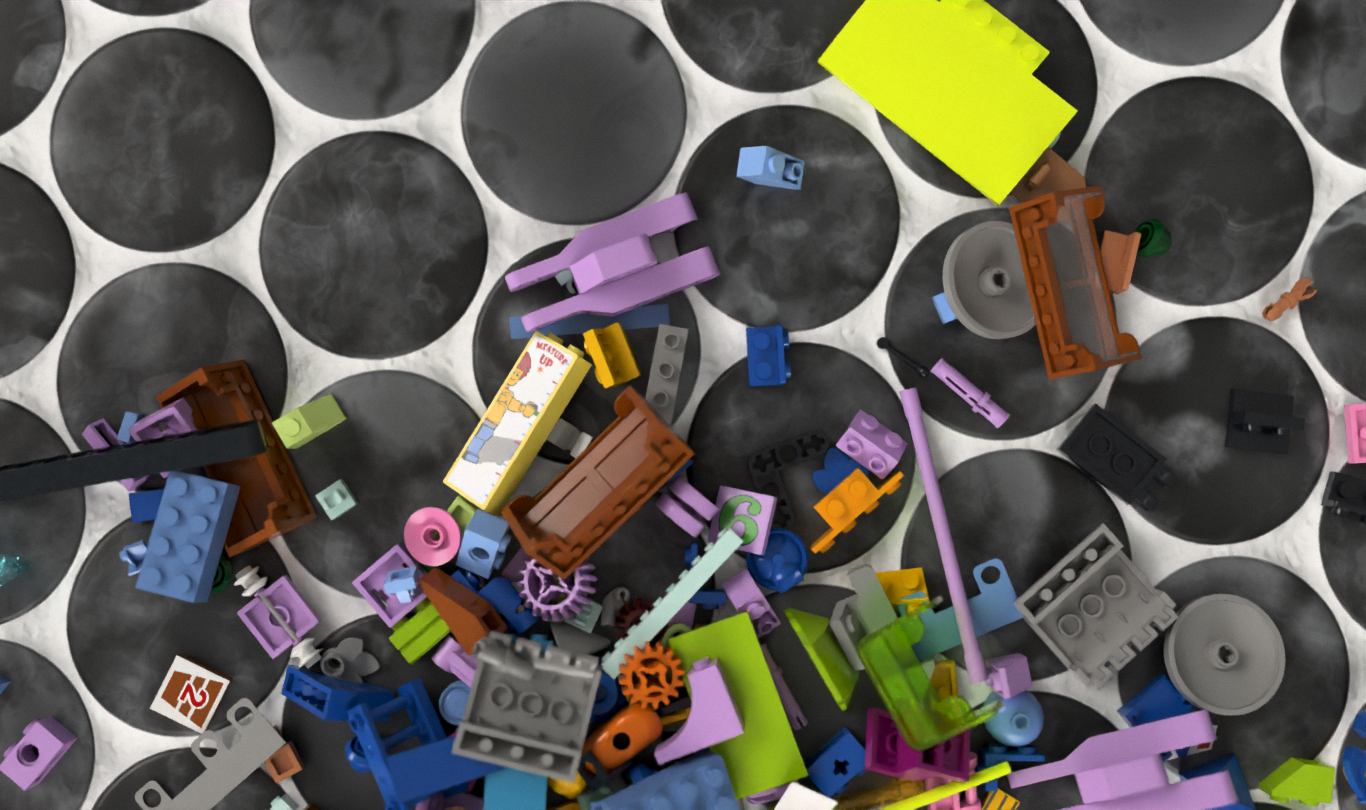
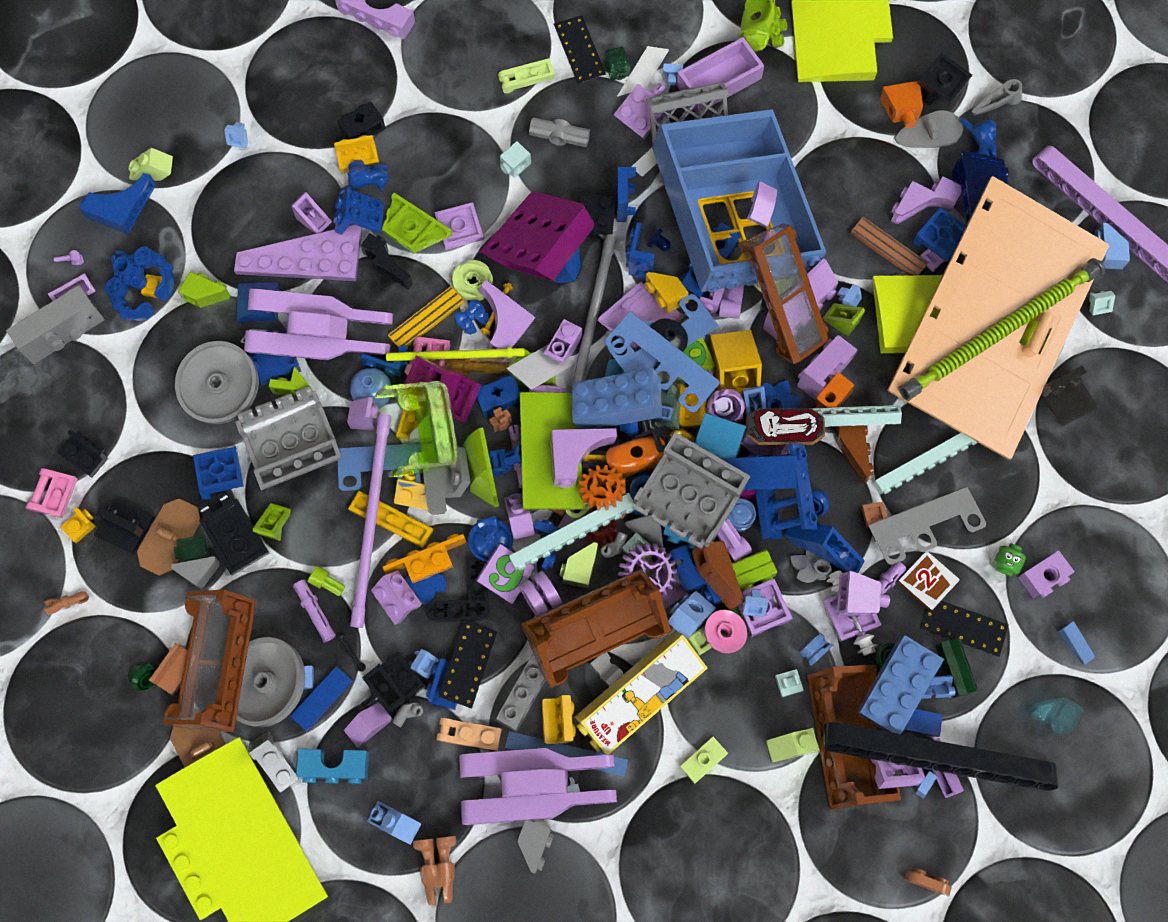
camera: 165 degrees left, 15 degrees down
light grey pin [472,639,534,681] -> none
none -> yellow bracket [60,507,96,544]
none -> medium nougat shield [137,499,201,576]
none -> light grey slope [171,556,220,590]
none -> clear green brick [174,535,209,562]
none -> blue piece [193,446,244,500]
none -> bracket [249,731,299,792]
none -> lime slope [253,503,291,541]
none -> lime slope [269,367,313,397]
none -> blue tile [290,666,353,732]
none -> dark azure arch [296,749,369,784]
none -> lime piece [307,565,345,596]
none -> lavender slope [344,703,393,748]
none -> yellow tile [348,491,434,548]
none -> black plate [361,651,426,715]
none -> light grey arm [392,702,423,728]
none -> light blue tile [408,649,439,679]
none -> nougat piece [413,836,456,905]
none -> light nougat plate [436,718,502,752]
none -> black sticker [438,620,497,709]
none -> blue connector [488,444,522,476]
none -> nougat plate [489,407,512,433]
none -> light grey slope [517,820,554,874]
none -> yellowish green slope [560,542,598,589]
none -> yellowish green plate [680,737,728,784]
none -> medium blue wheel [799,633,834,666]
none -> lavender torso [837,571,890,616]
none -> lavender pin [878,562,907,594]
none -> nougat plate [904,867,952,896]
none -> black sticker [920,601,1009,657]
none -> dark green piece [936,638,979,698]
none -> bright green head [993,543,1026,577]

